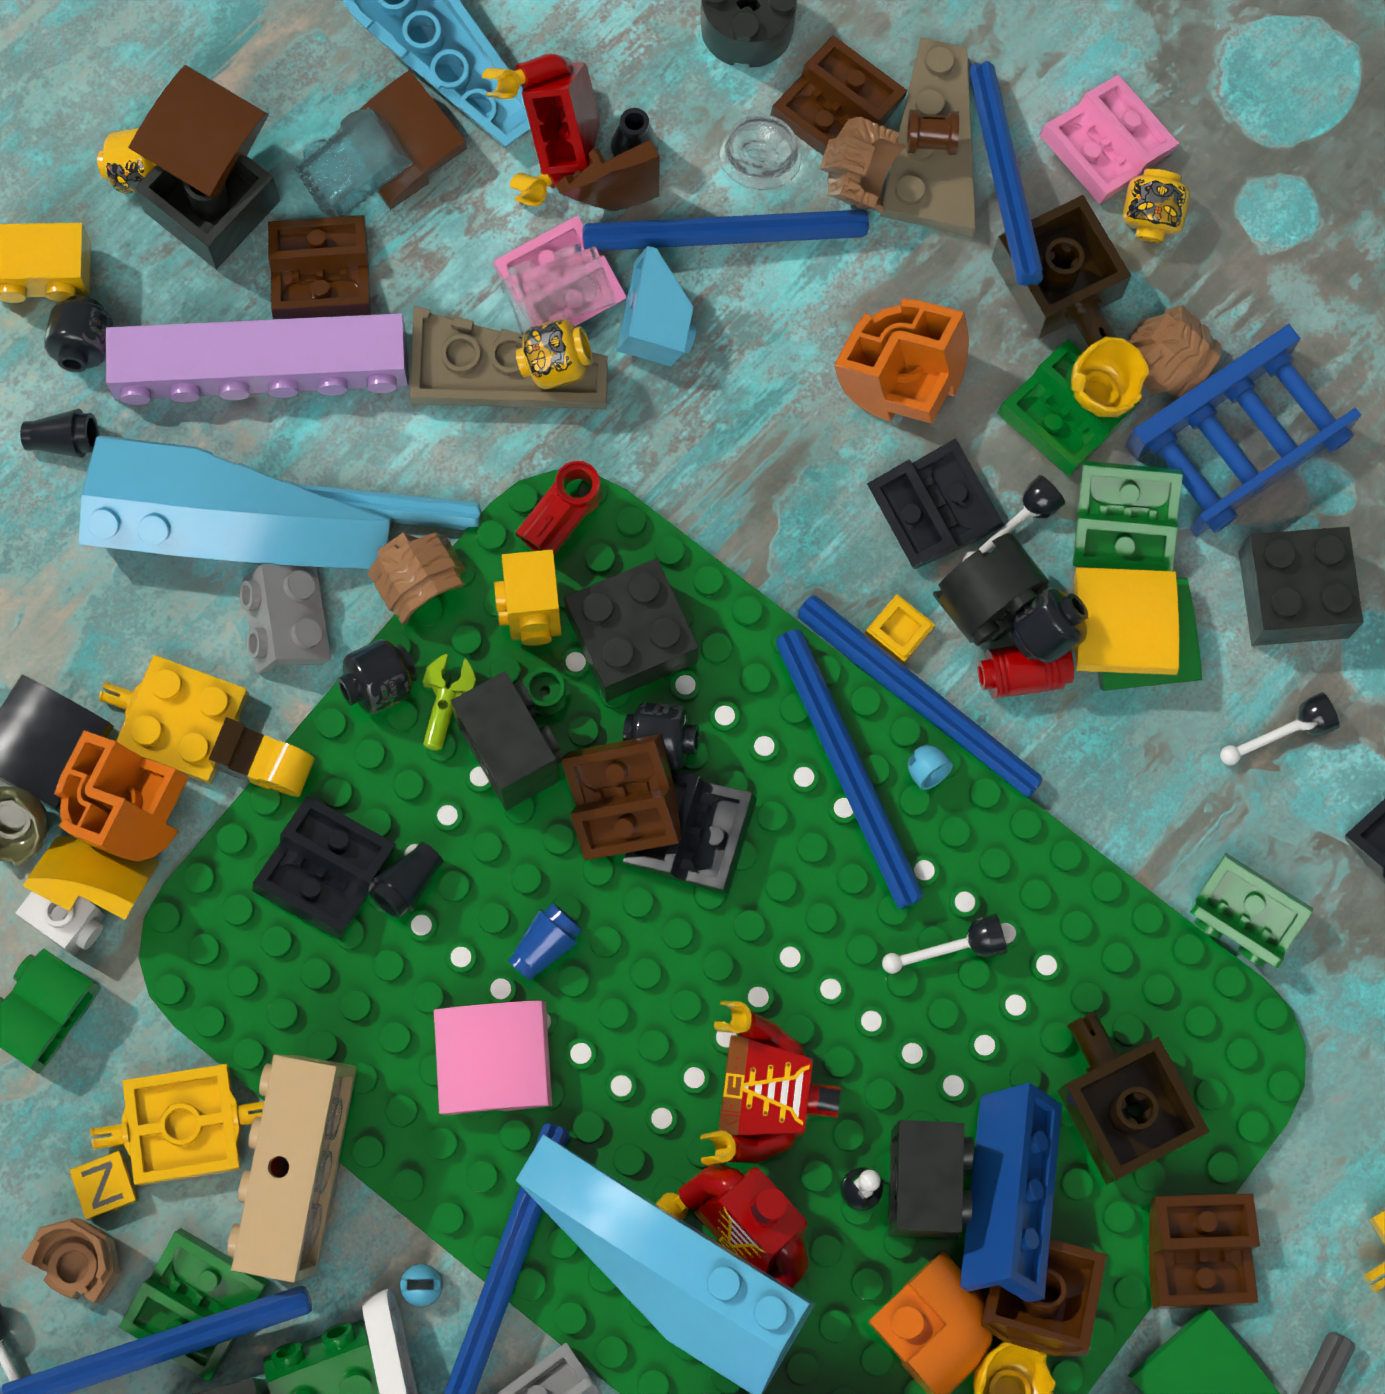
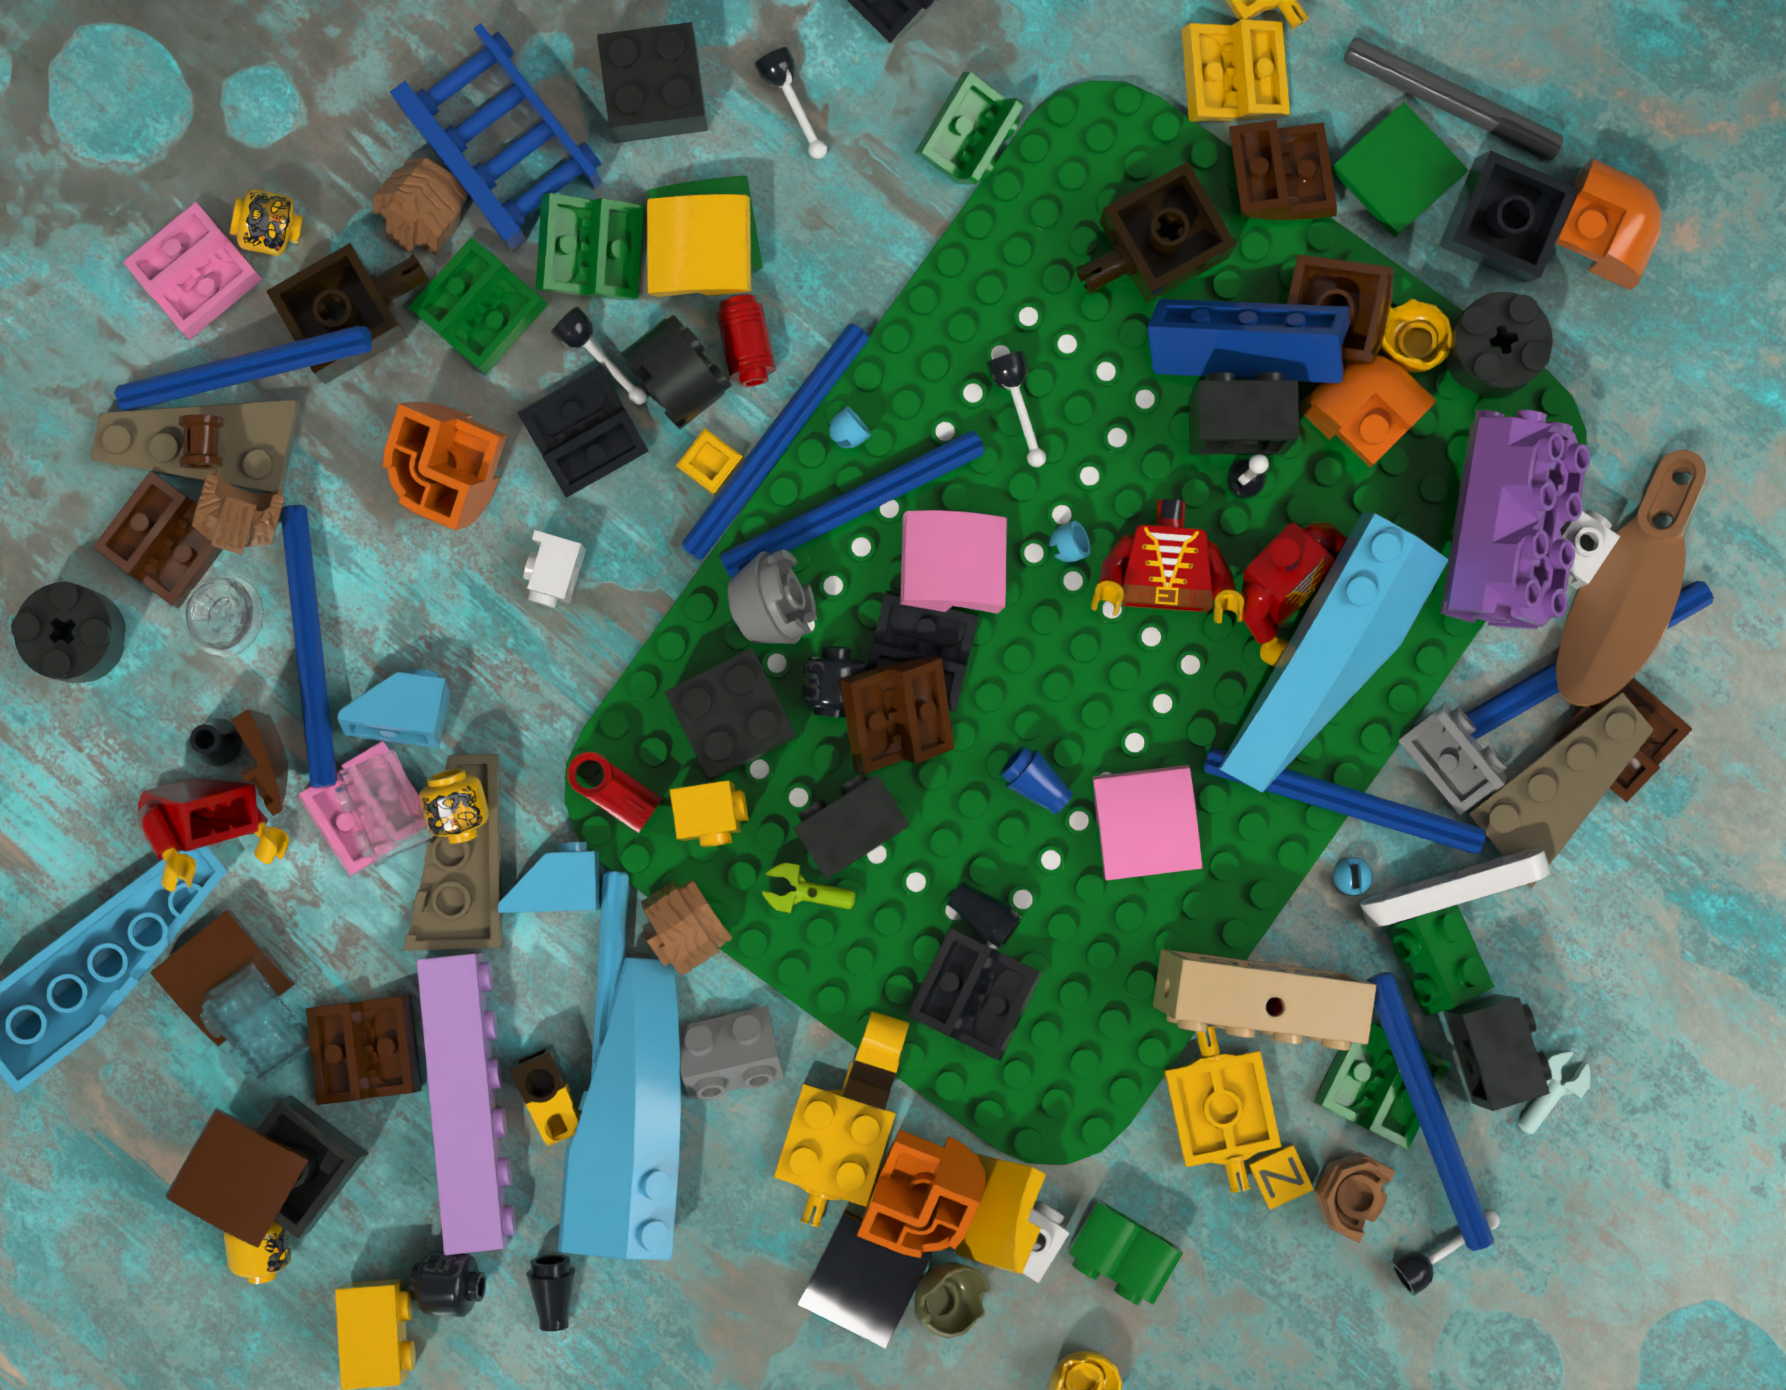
camera: 90 degrees left, 10 degrees up
black head [338,639,417,714] -> none
green plate [522,666,570,715] -> none
black head [1011,588,1088,663] -> none
yellow hair [1071,337,1149,417] -> none
none -> medium azure slope [498,842,601,913]
none -> leg [509,1044,581,1147]
none -> white brick [523,530,586,608]
none -> light grey cone [728,550,817,644]
none -> bright pink slope [900,511,1007,614]
none -> medium azure hinge [1049,521,1091,562]
none -> yellow slope [1181,19,1290,122]

